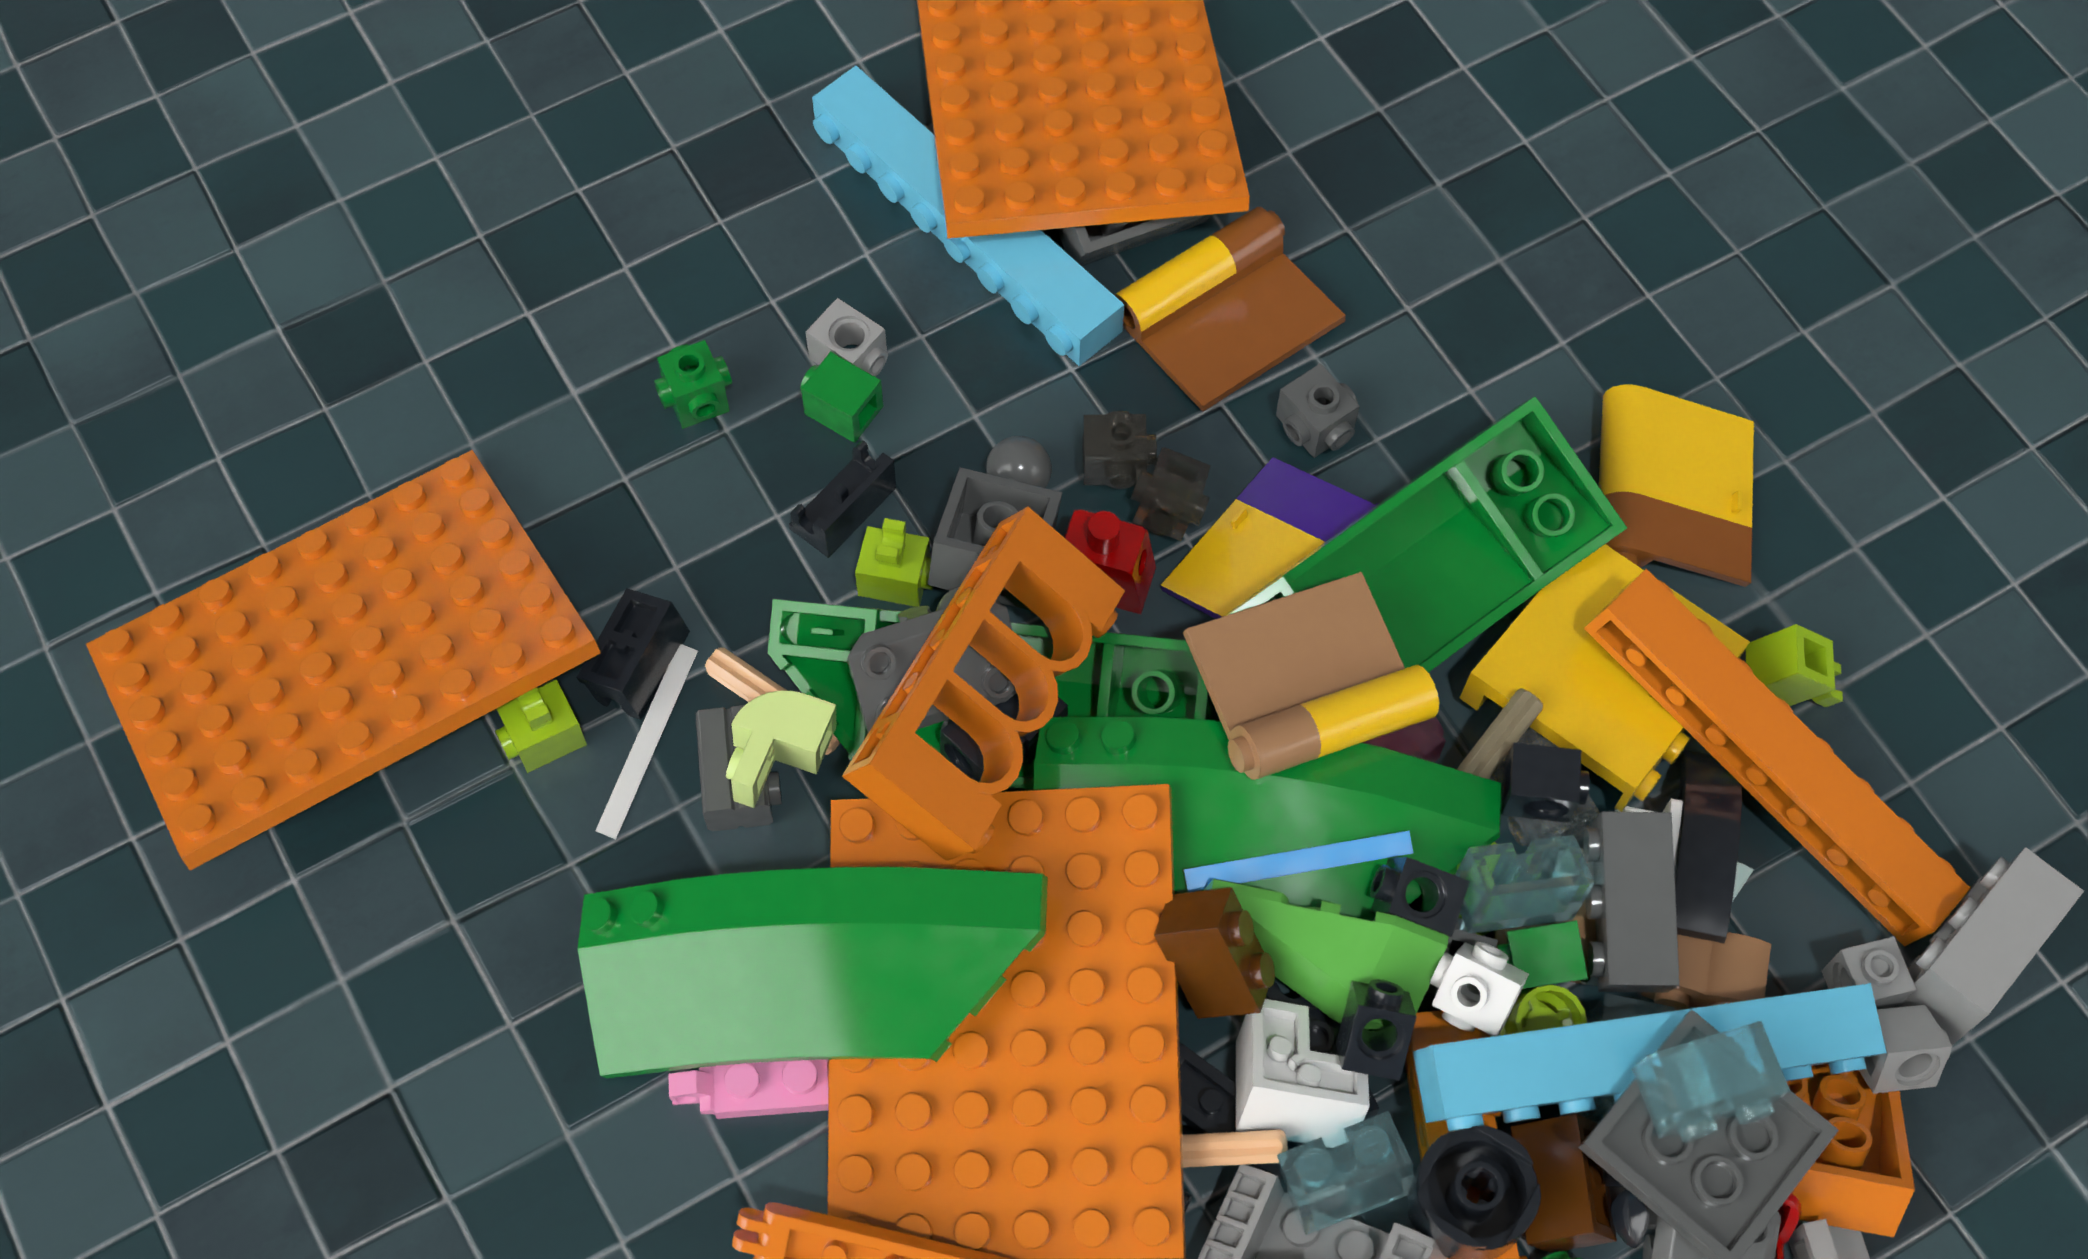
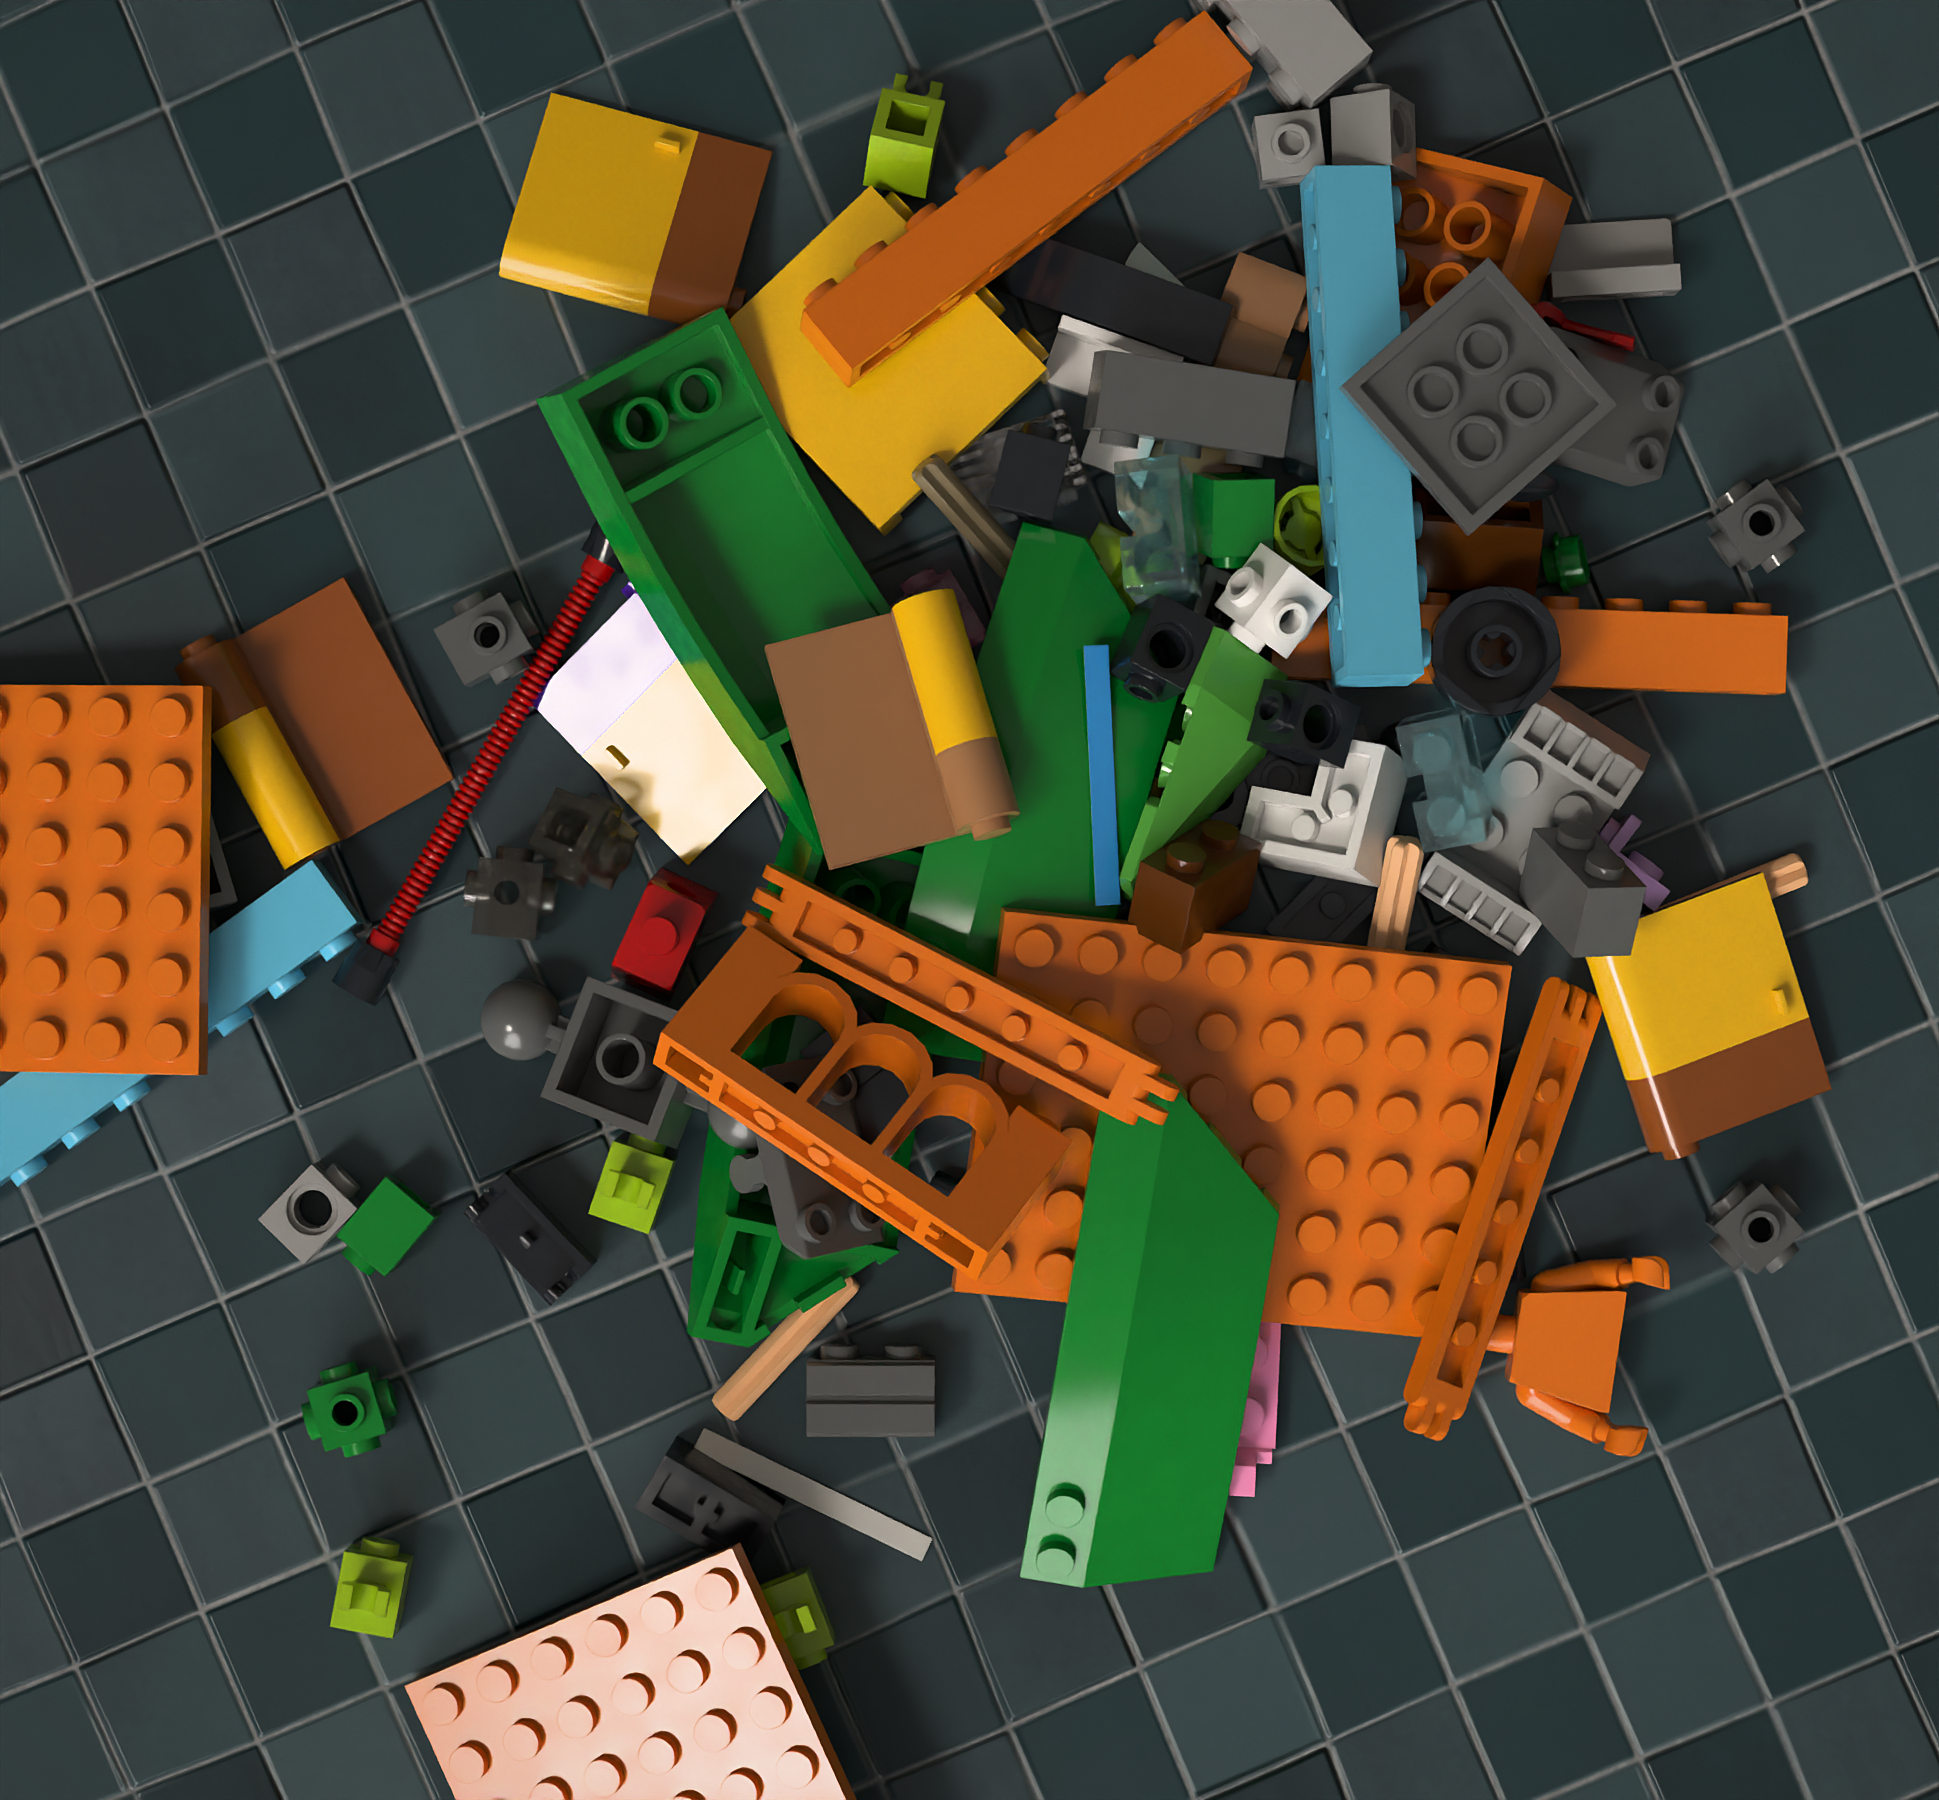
camera: 85 degrees left, 25 degrees up
yellowish green brick [726,690,836,808] -> none
clear light blue brick [1632,1021,1790,1142] -> none
none -> lime brick [330,1537,414,1639]
none -> red hose [332,520,624,1006]
none -> orange hinge [741,863,1180,1125]

